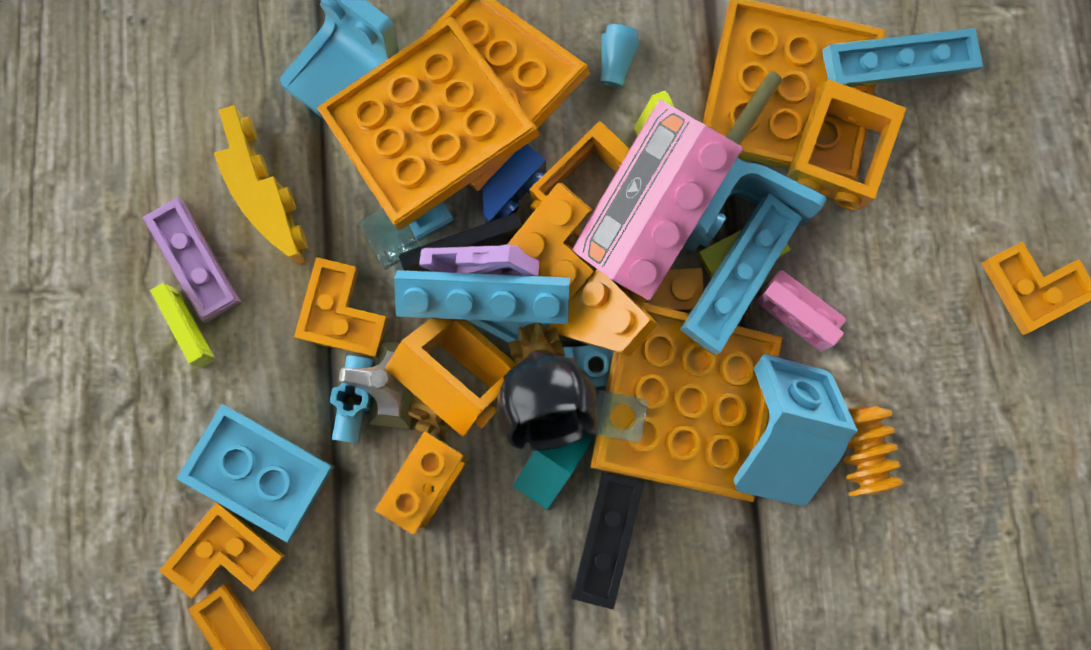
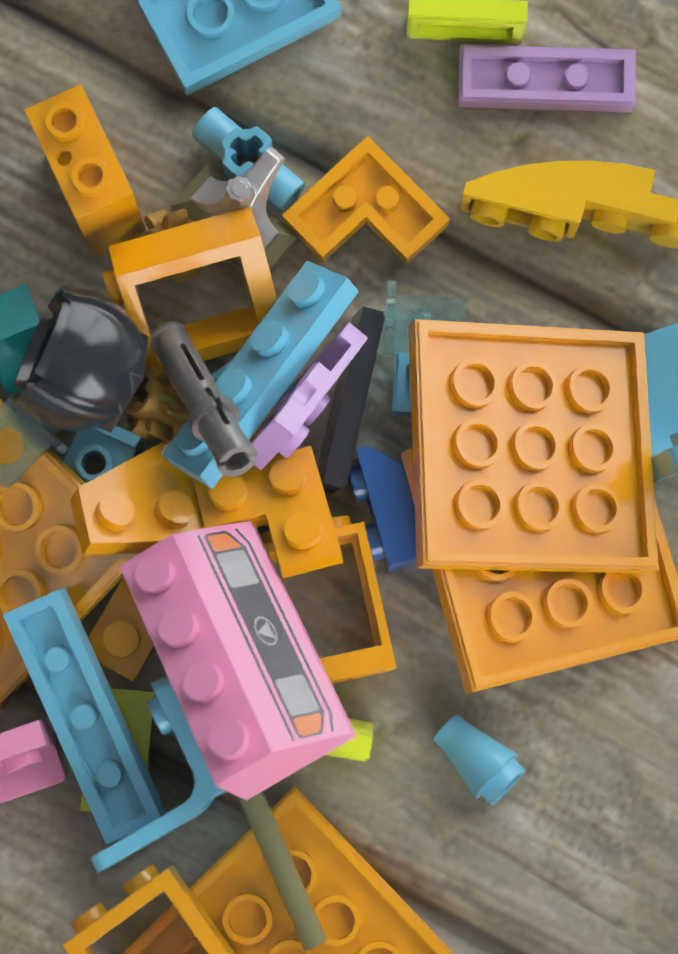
camera: 125 degrees right, 0 degrees up
none -> flat silver pin [149,322,257,477]

